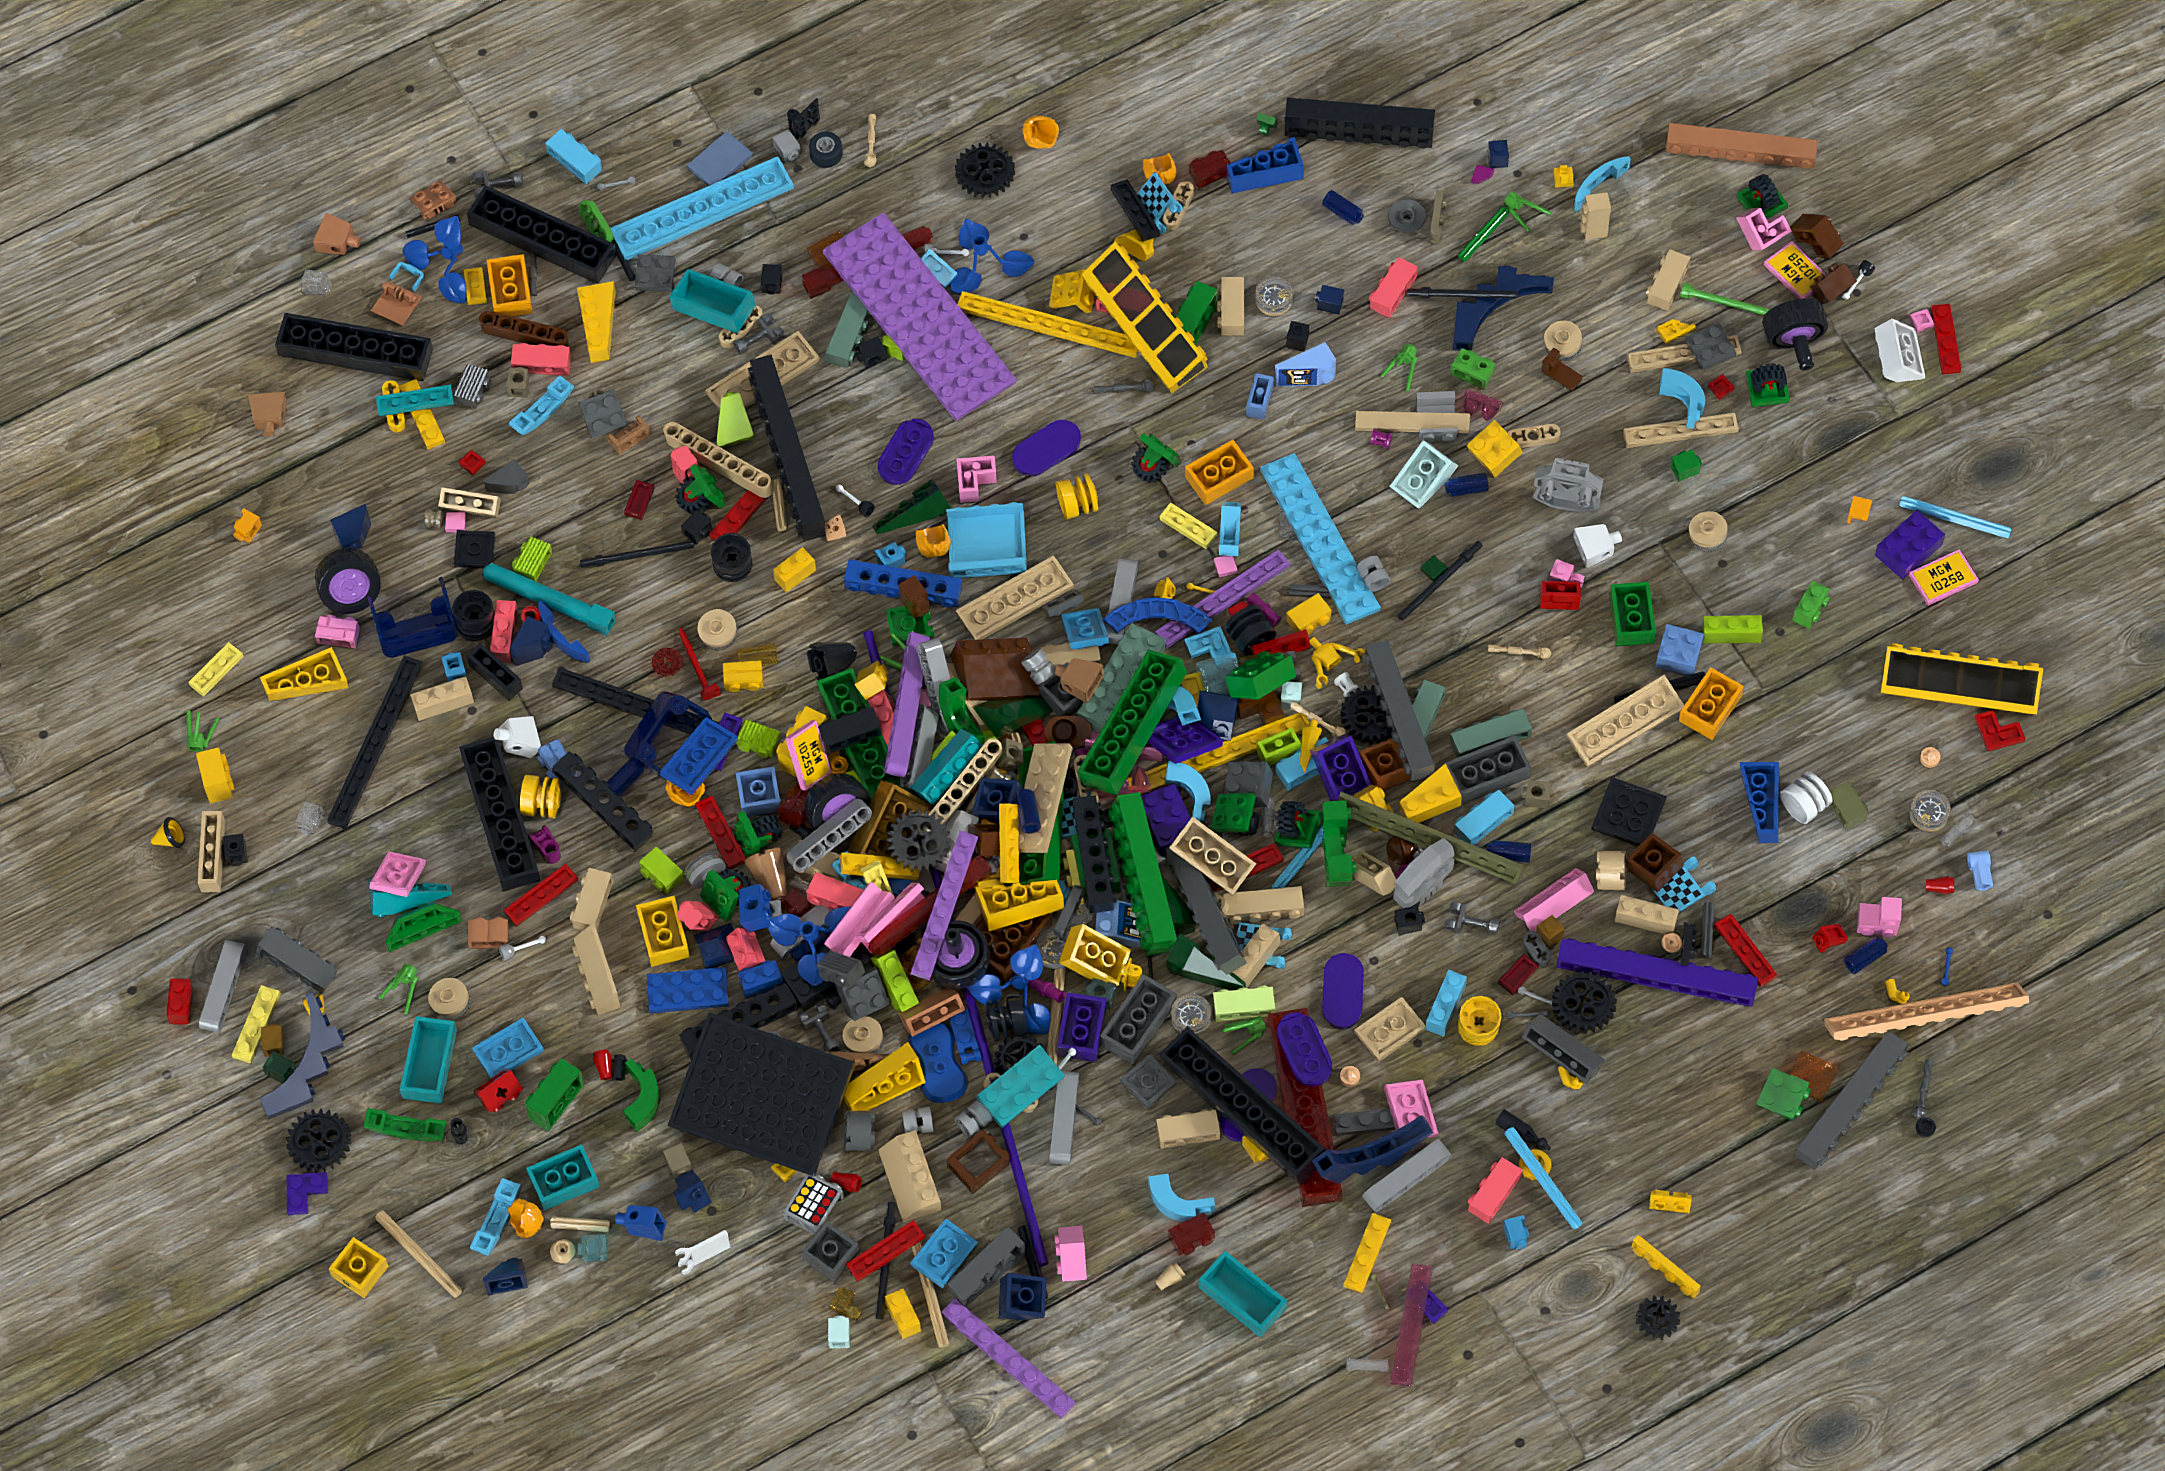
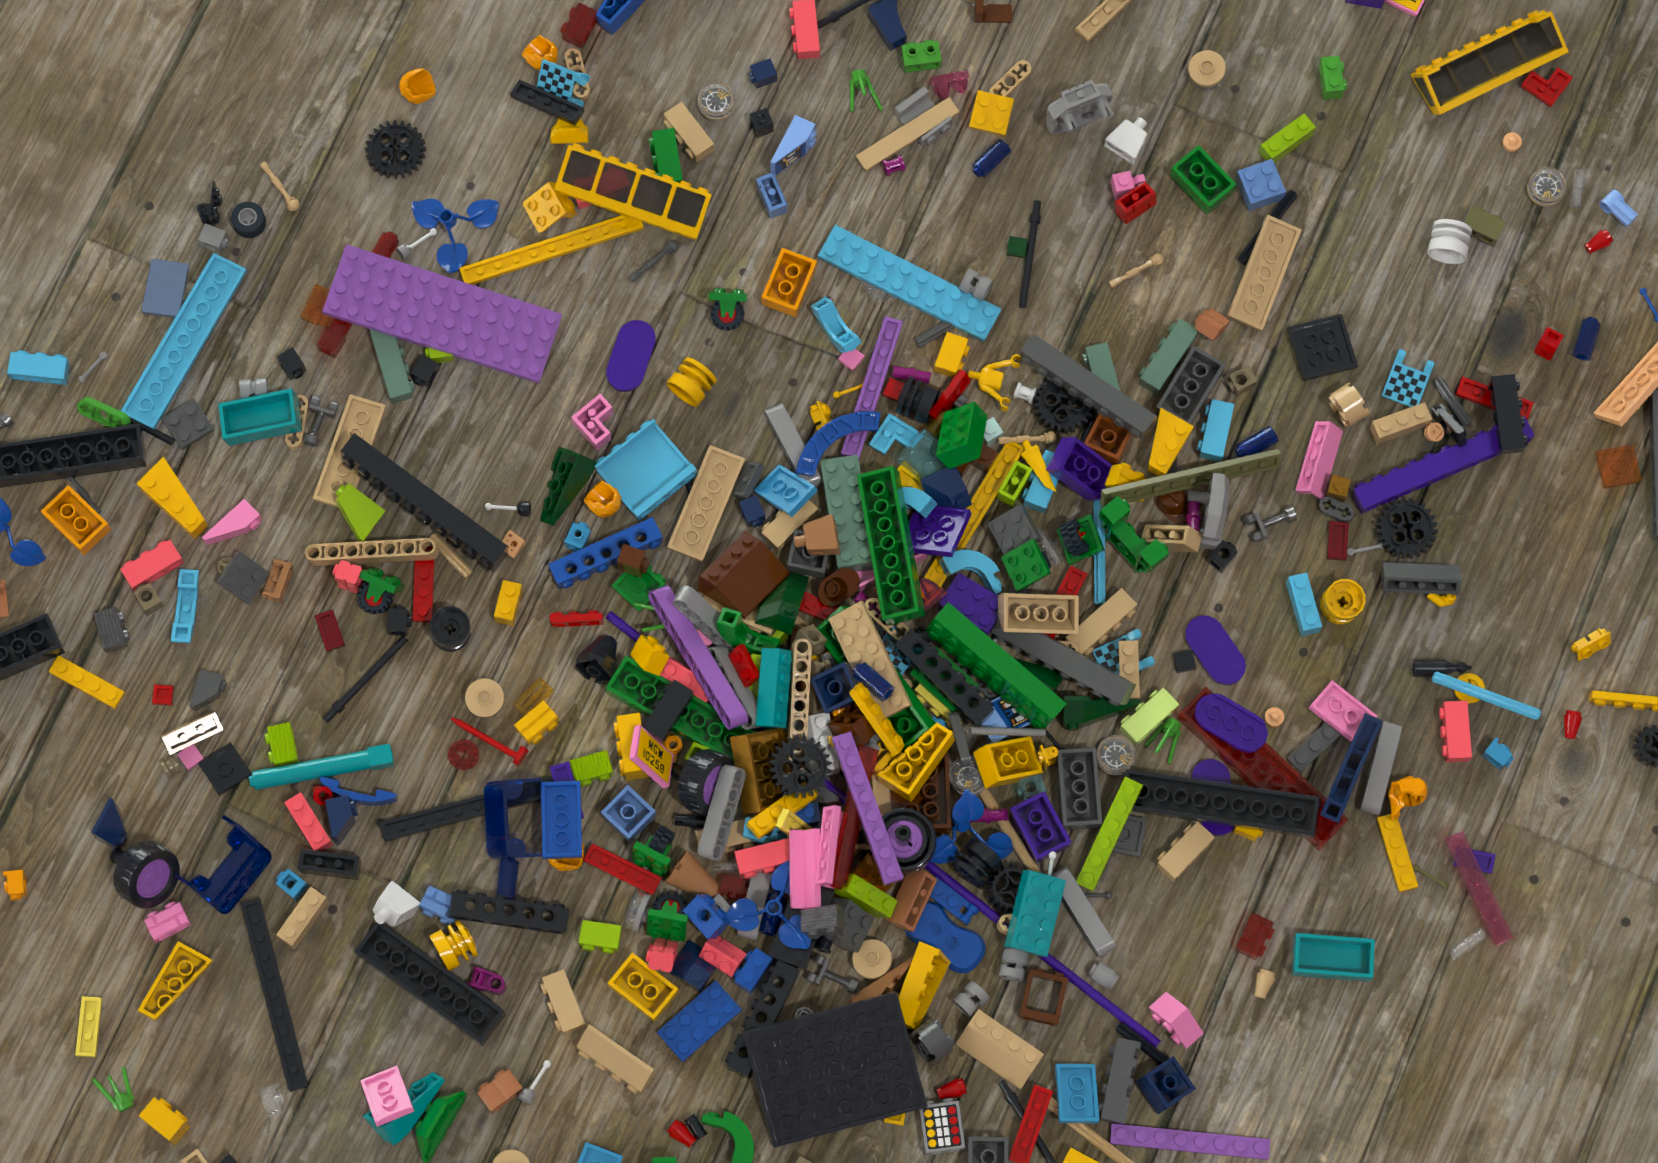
camera: 40 degrees left, 10 degrees up
teal plate [376,385,454,416] -> none
yellow beam [382,380,406,432] -> none
black wheel [452,590,495,641] -> none
yellow plate [464,267,487,305] -> none
reddish brown beam [479,311,569,347] -> none
red plate [504,864,578,927] -> none
clear red brick [777,783,811,828] -> none
dark purple tile [878,419,934,485] -> none
medium azure plate [921,249,958,288] -> none
light grey wheel [1021,648,1056,685] -> none
medium azure arch [1148,1174,1215,1223] -> none
light yellow plate [1159,503,1217,549] -> none
tan plate [1354,997,1426,1062] -> none
light aqua slope [1389,440,1459,509] -> none
dark grey hinge [1506,1010,1548,1019] -> none
reddish brown brick [1626,833,1684,892] -> none
green brick [1670,449,1702,482] -> none
light orange brick [1679,667,1744,740] -> none
blue wedge [1739,762,1780,843] -> none
green plate [1756,1068,1812,1121] -> none
bright pink brick [1857,897,1902,937] -> none
yellow arm [1885,979,1910,1004] -> none
none -> bright pink slope [202,499,262,545]
none -> red hinge [549,610,604,627]
none -> red plate [728,644,760,688]
none -> dark blue brick [739,495,766,527]
none -> light grey bar [969,727,1046,737]
none -> lime plate [1076,777,1143,891]
none -> light grey brick [1089,962,1119,989]
none -> black tile [1173,650,1196,673]
none -> nougat brick [1194,308,1231,341]
none -> light orange head [1387,776,1427,821]
none -> black wedge [1487,374,1528,455]
none -> red cone [1563,710,1583,739]

